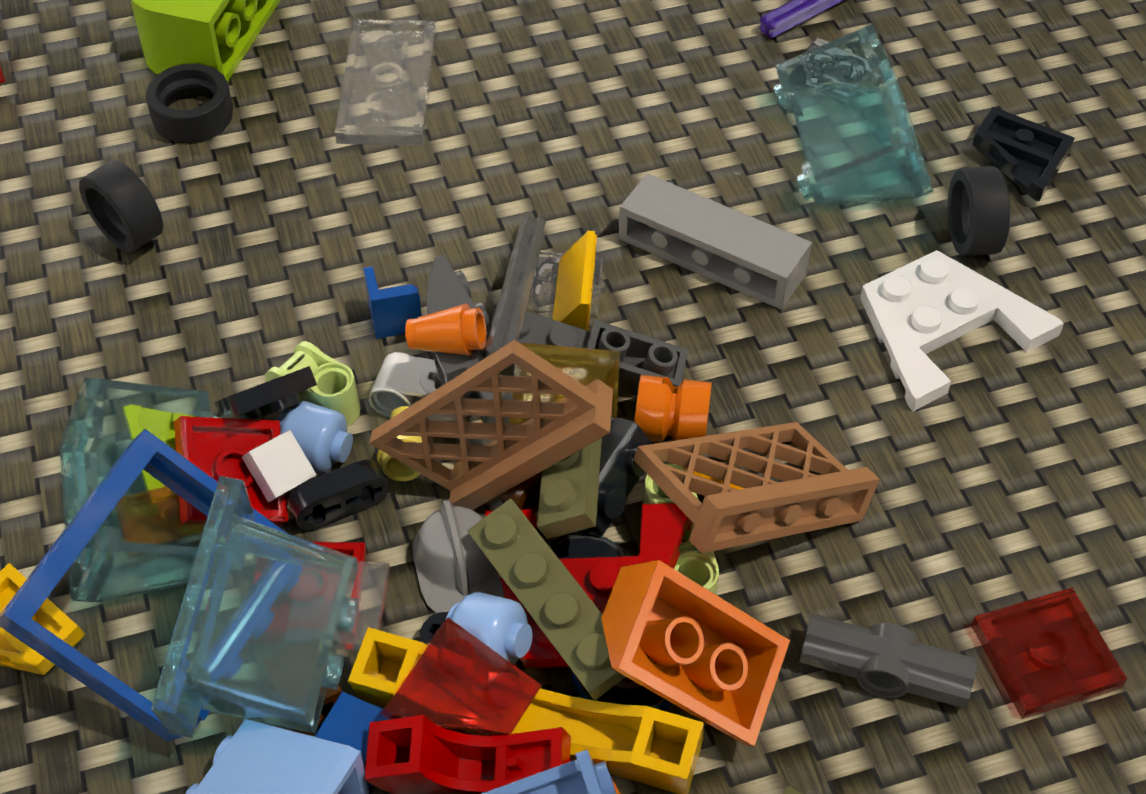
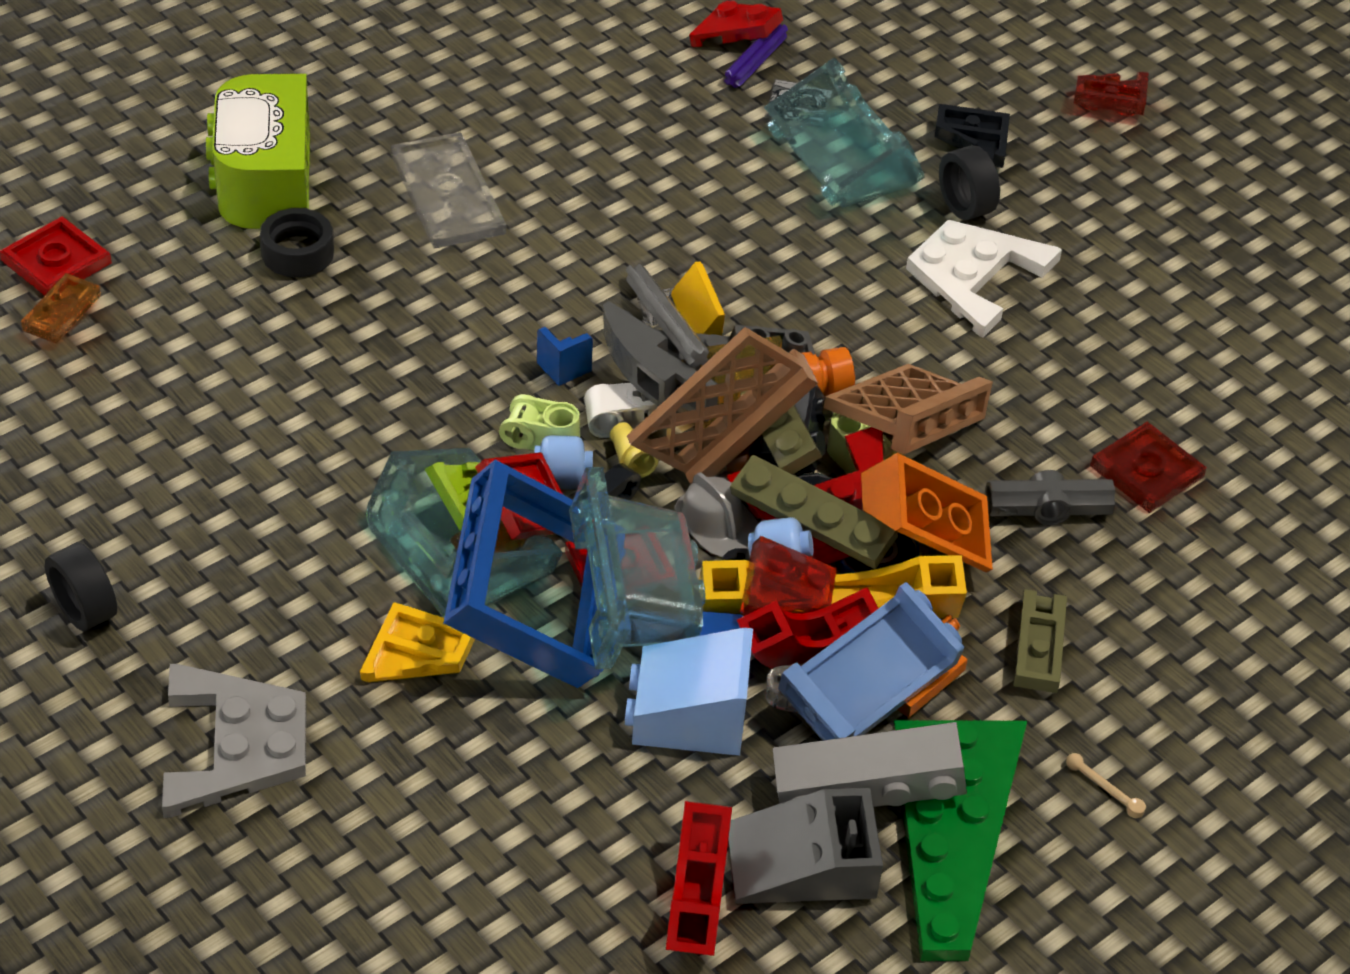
camera: 25 degrees left, 5 degrees down
black tyre [79,159,164,253] -> none
black wing [215,366,317,419] -> none
white tile [242,430,317,503] -> none
orange cone [405,304,487,356] -> none
light grey brick [618,173,812,310] -> none

